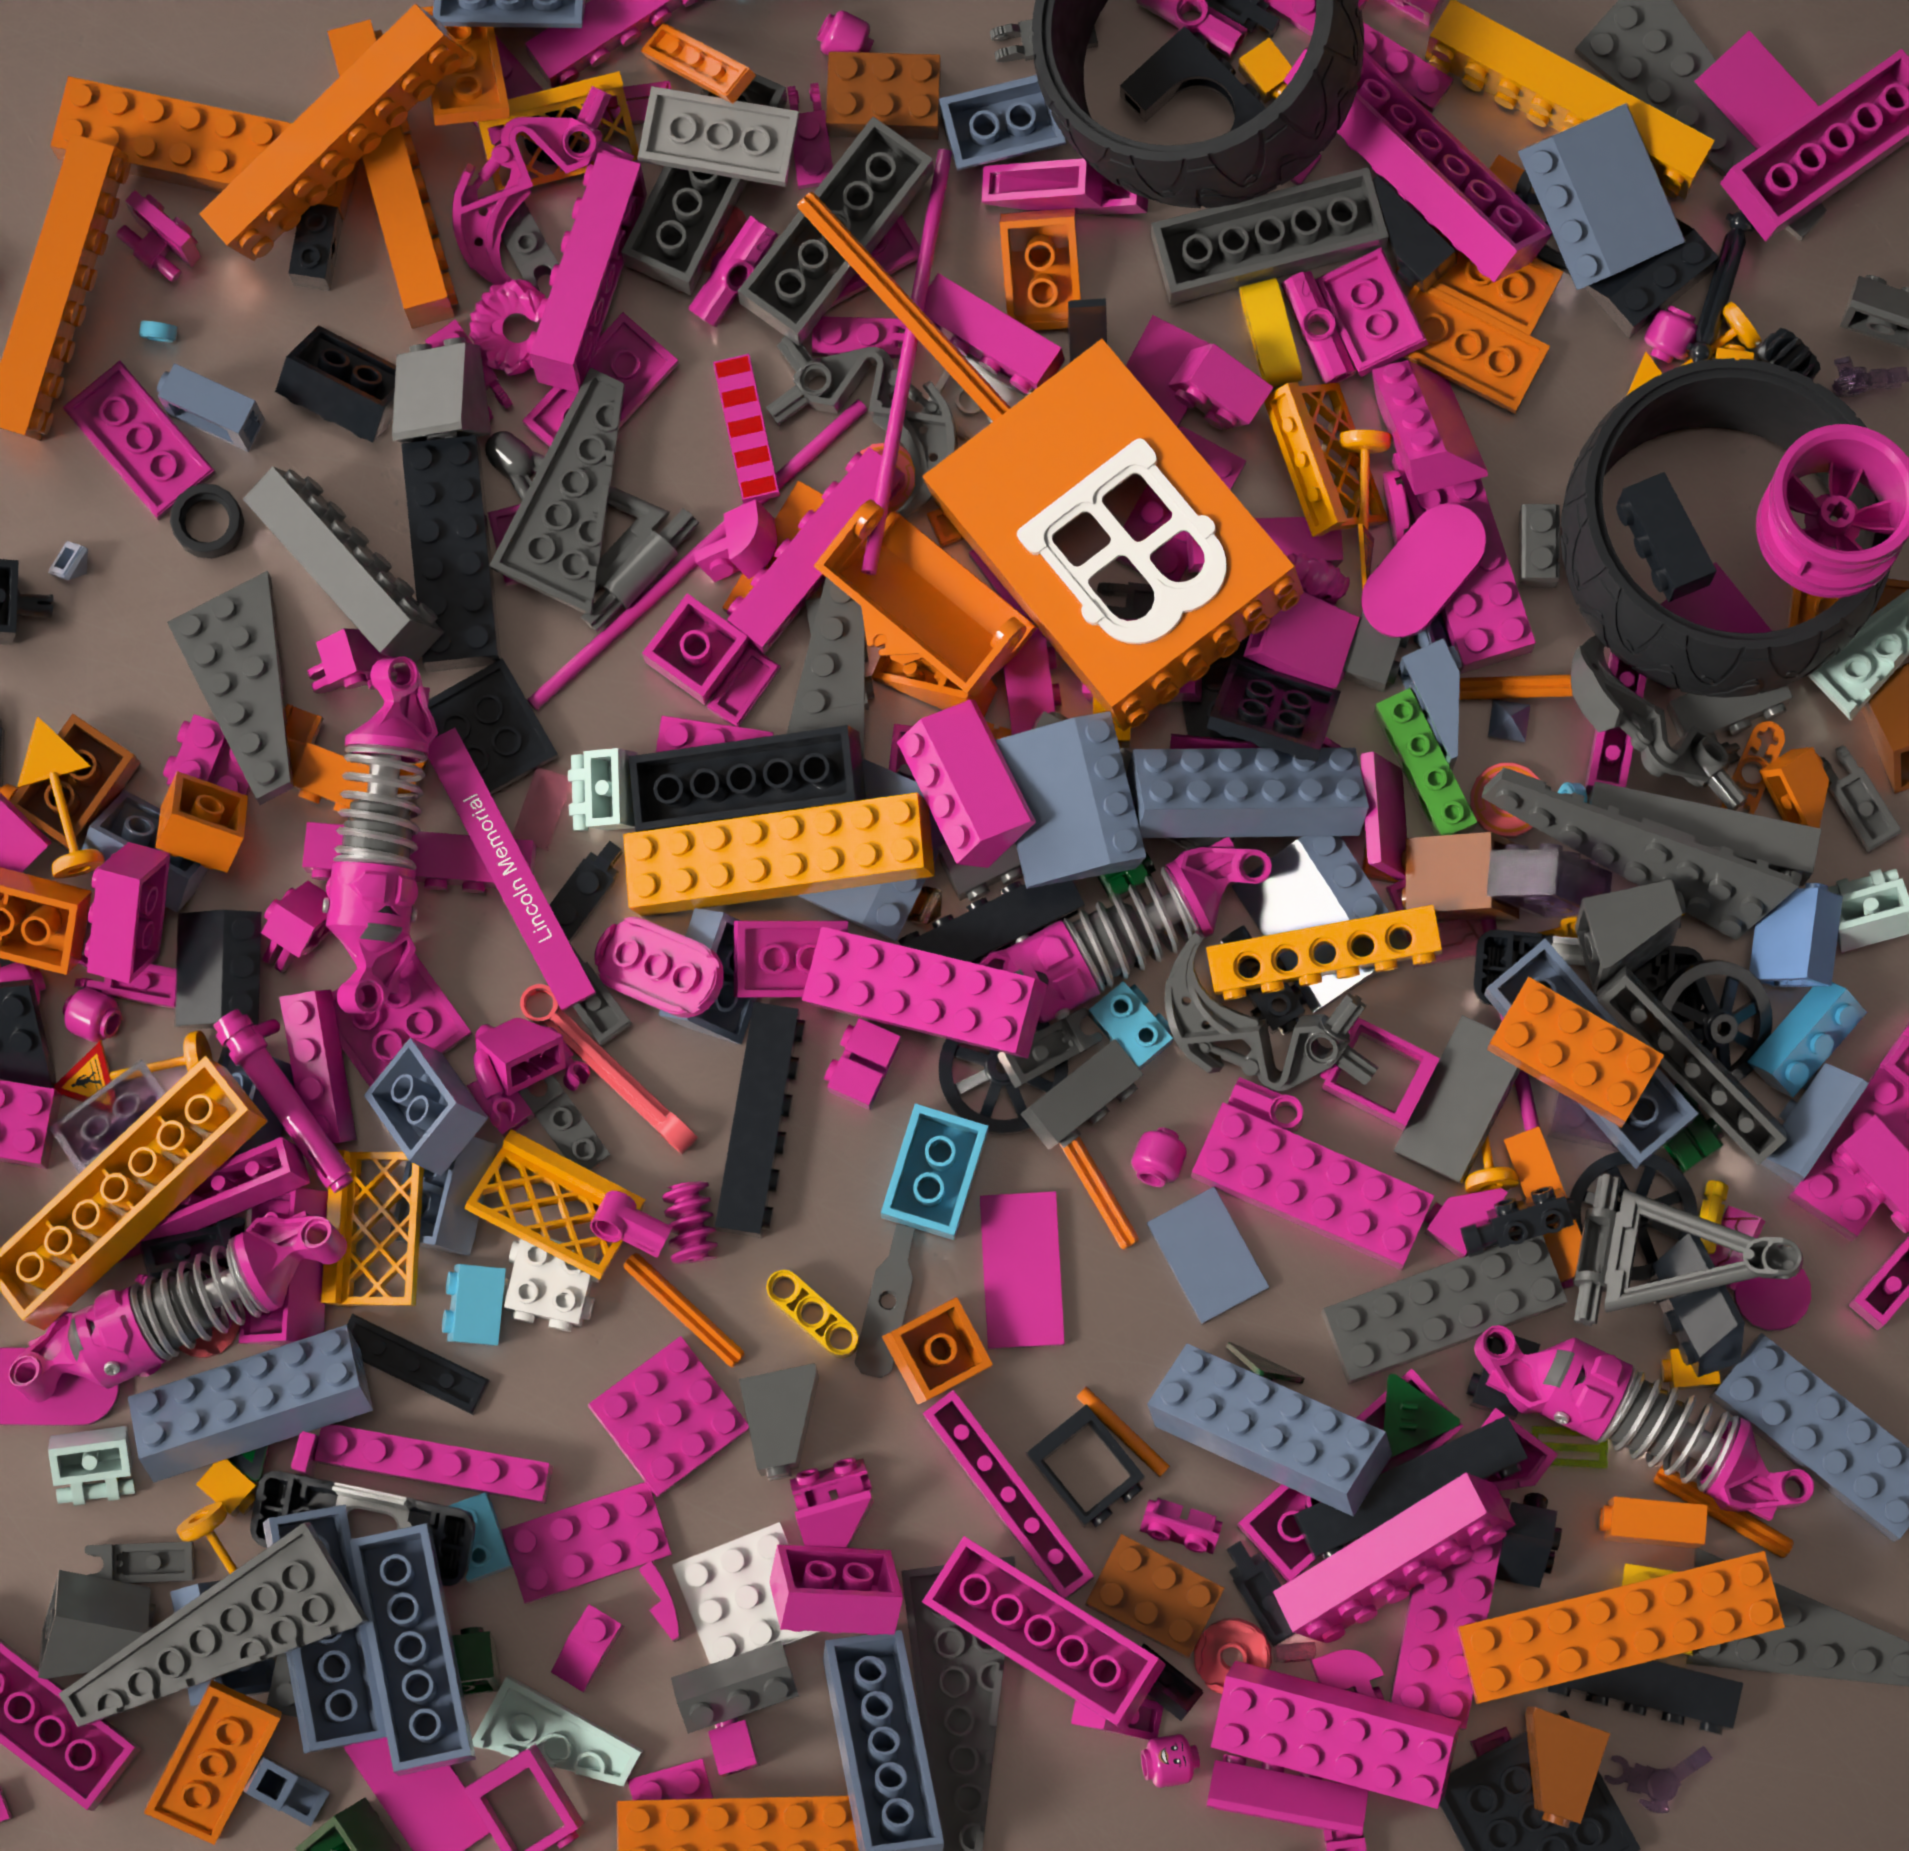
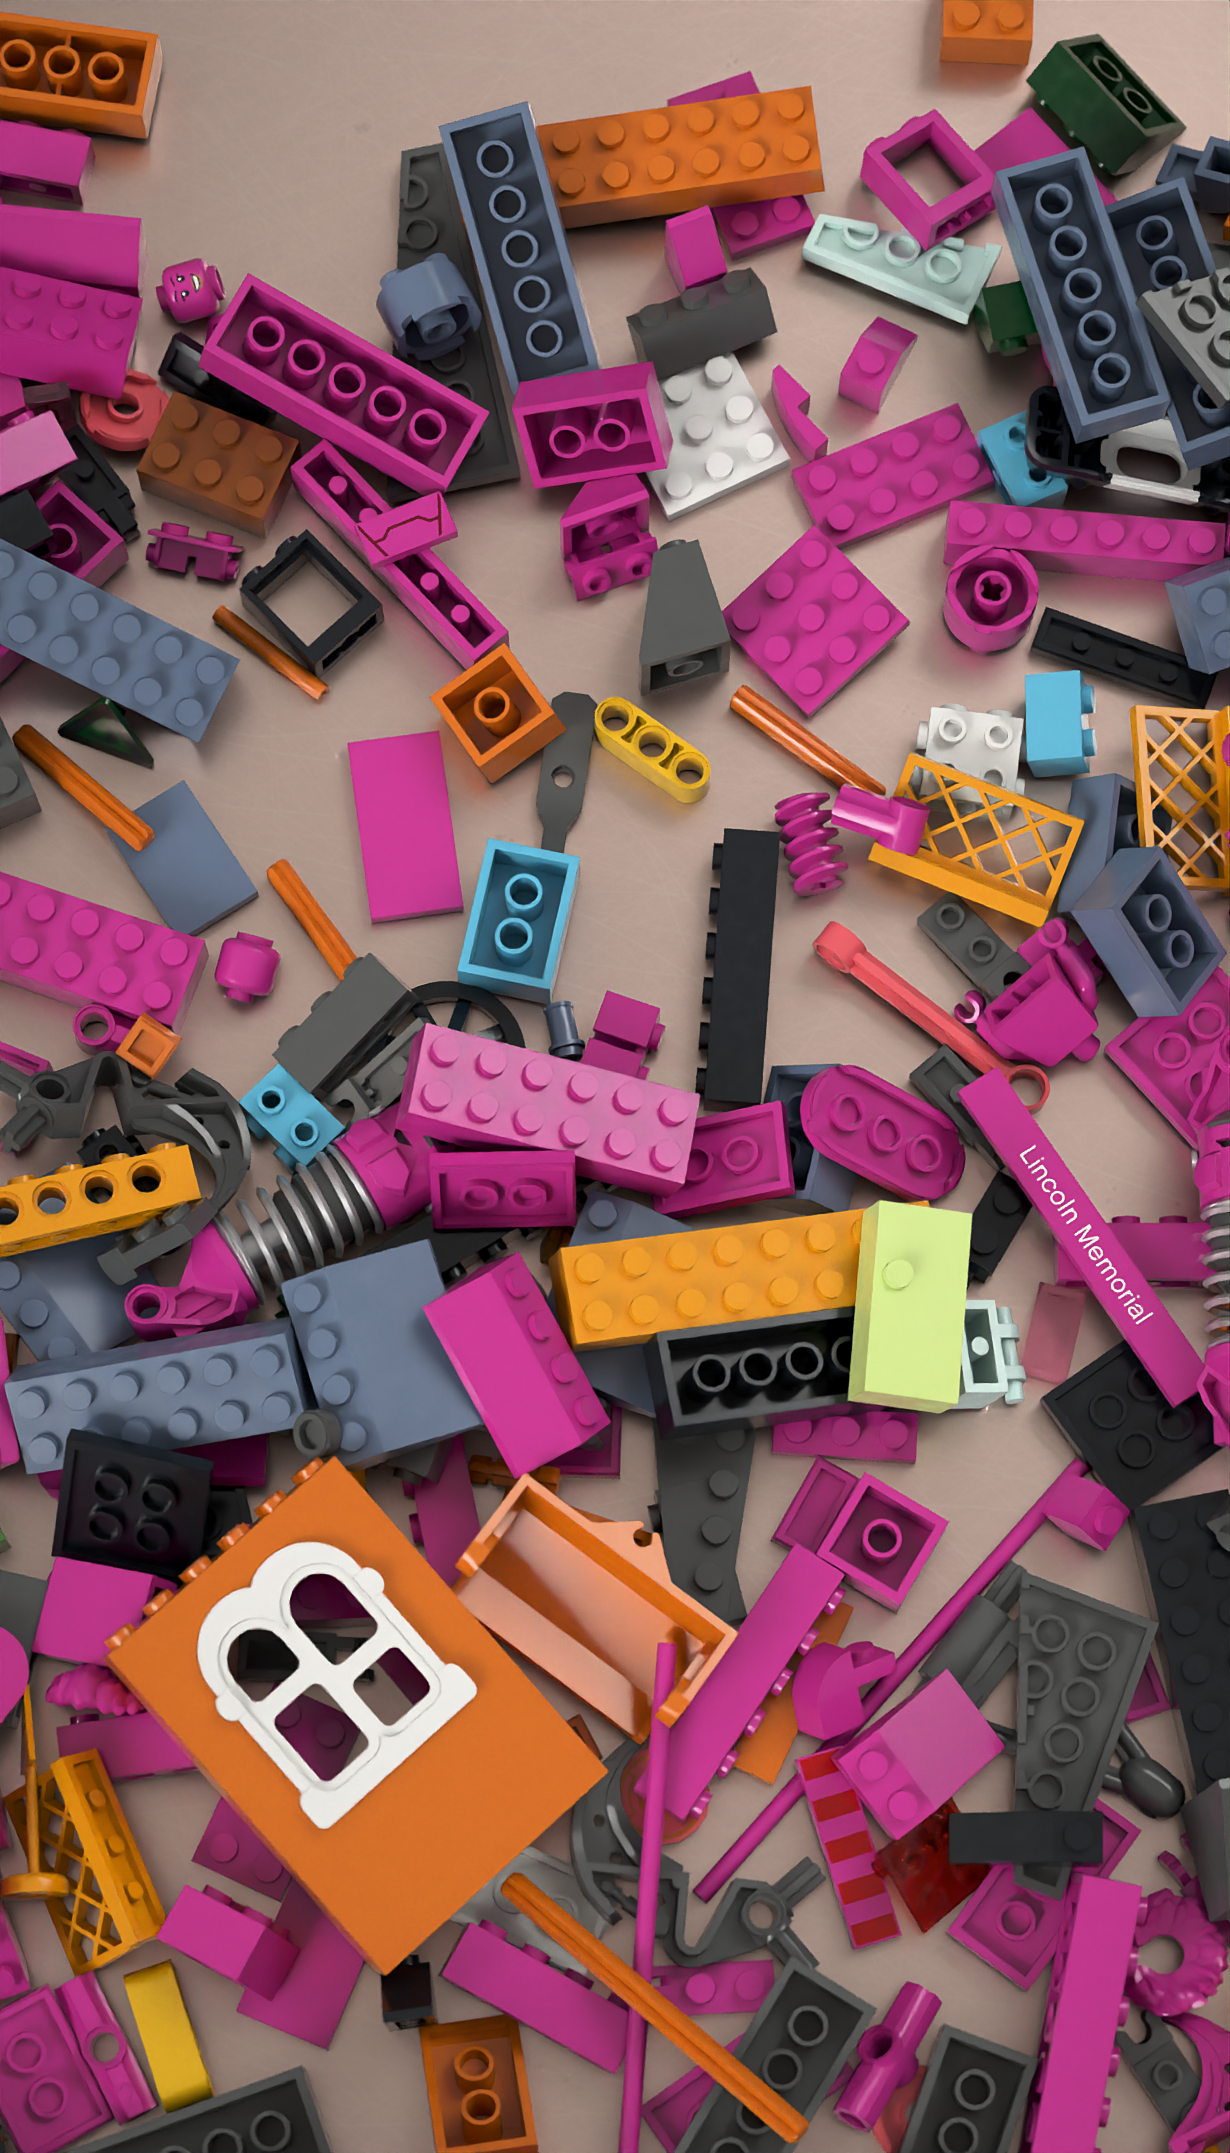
camera: 170 degrees right, 5 degrees down
none -> orange axle [12,724,155,851]
none -> dark grey plate [97,1197,218,1286]
none -> orange tile [115,1012,182,1080]
none -> dark grey tile [293,1408,341,1459]
none -> dark pink tile [354,491,458,570]
none -> sand blue brick [376,253,482,360]
none -> dark pink tile [429,1150,577,1229]
none -> sand blue pin [543,1001,586,1061]
none -> dark pink slope [830,1668,1005,1840]
none -> yellowish green brick [848,1200,972,1413]
none -> clear red hinge [871,1797,992,1933]
none -> dark pink brick [943,545,1039,653]
none -> black slope [948,1811,1103,1868]
none -> dark pink brick [1041,1472,1131,1551]

